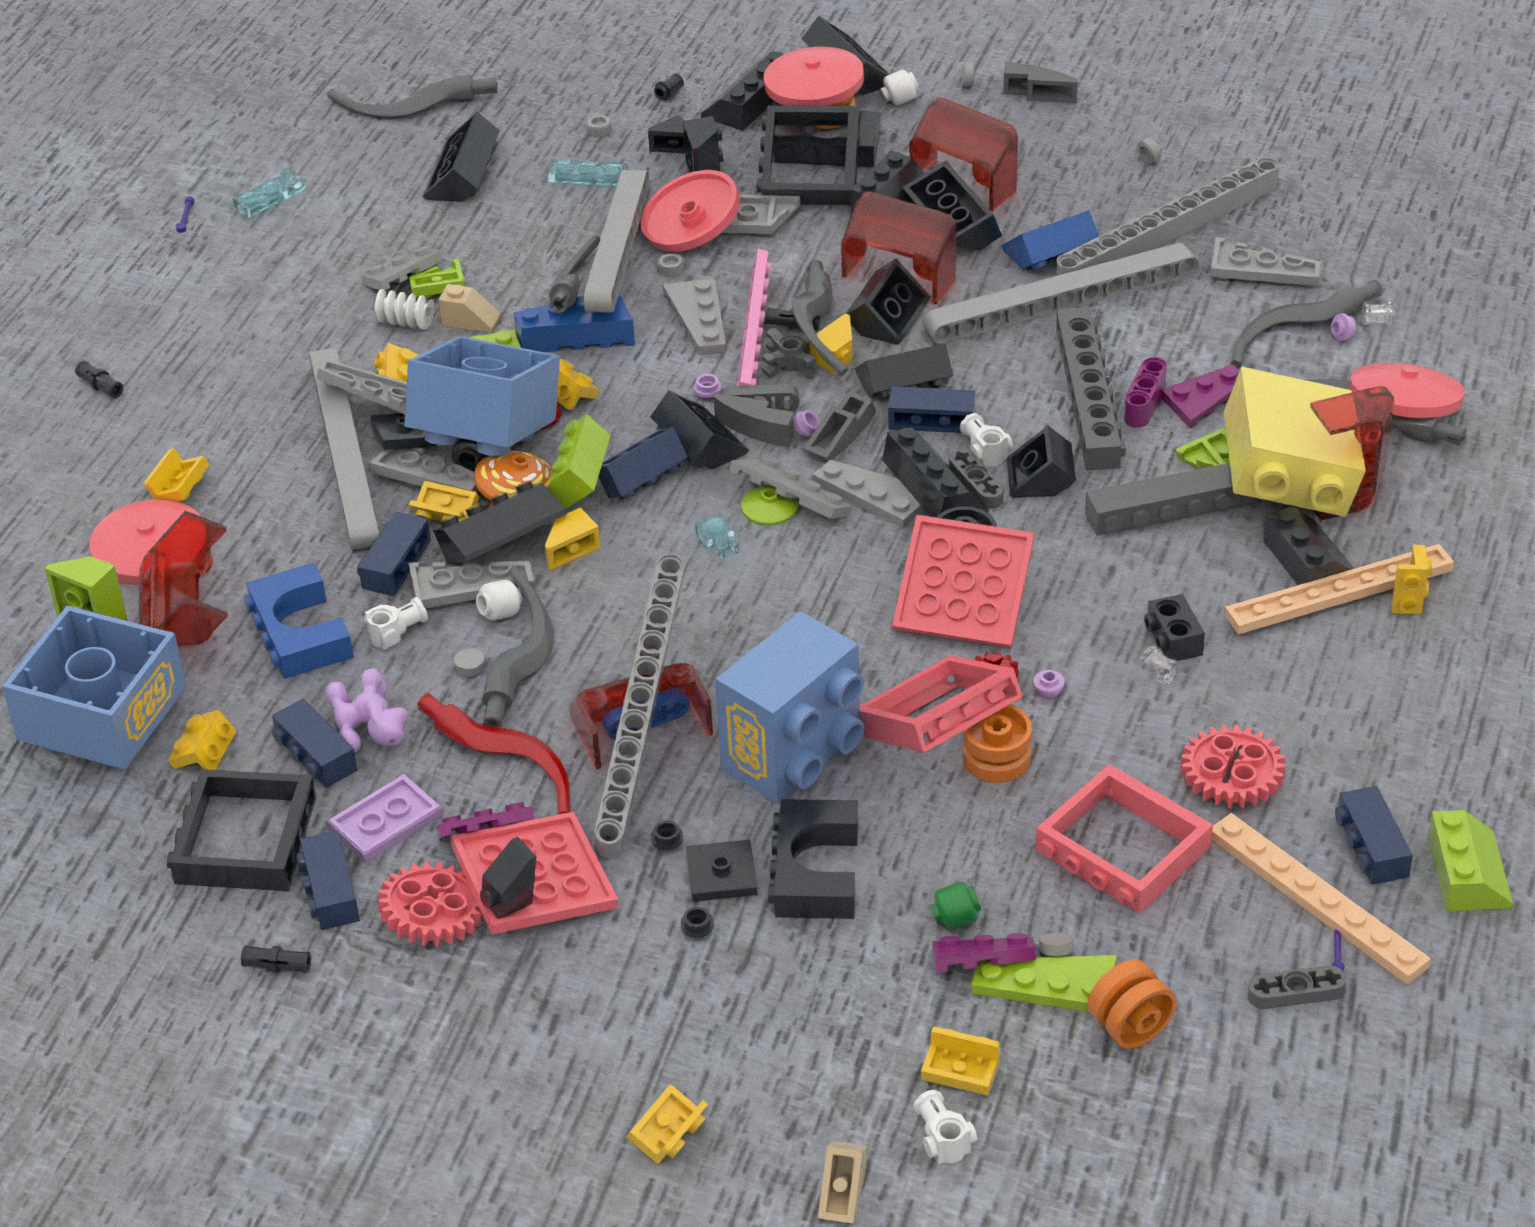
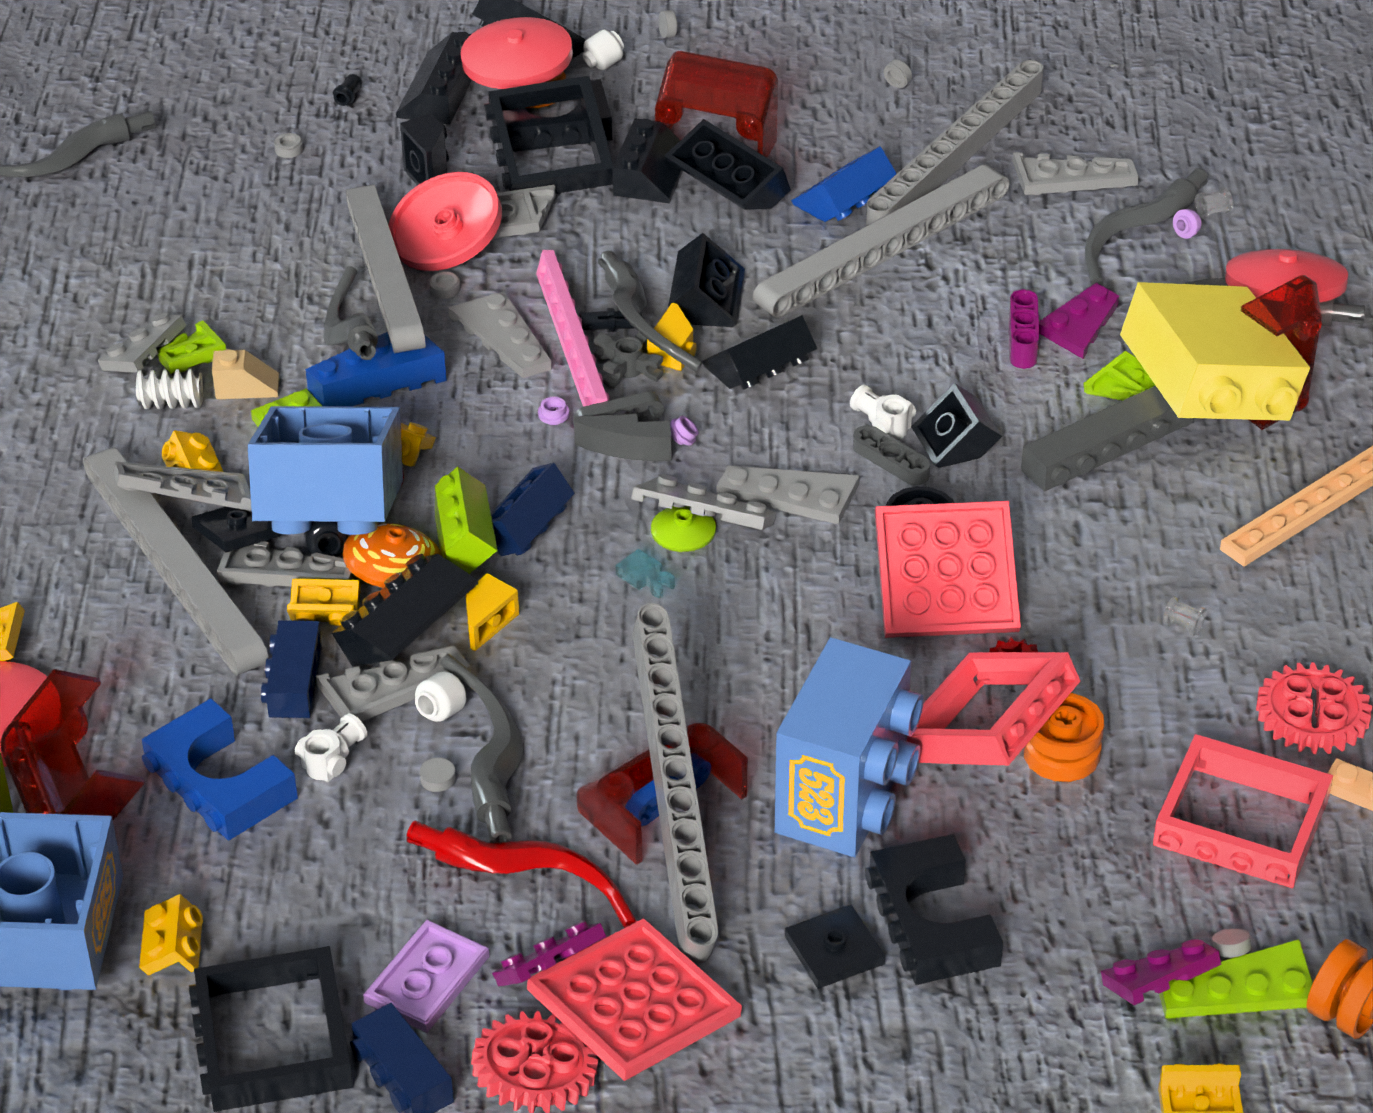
camera: 20 degrees left, 0 degrees up
dark blue brick [272,698,358,788] -> none
lavender animal [325,668,408,753] -> none
black slope [422,112,500,202] -> none
black slope [480,836,537,919] -> none
clear light blue plate [548,159,628,186] -> none
black slope [648,115,685,154] -> none
black slope [650,390,749,469] -> none
black plate [651,821,683,851] -> none
black plate [681,907,714,938] -> none
dark grey slope [803,391,876,461] -> none
clear red windscreen [841,192,956,305] -> none
black slope [882,427,989,518] -> none
dark blue brick [888,386,975,433] -> none
green head [930,882,982,930] -> none
dark grey slope [1003,62,1078,103] -> none
lavender plate [1033,670,1065,698] -> none
dark grey brick [1056,307,1126,470] -> none
black brick [1144,594,1205,663] -> none
black slope [1263,507,1354,585] -> none

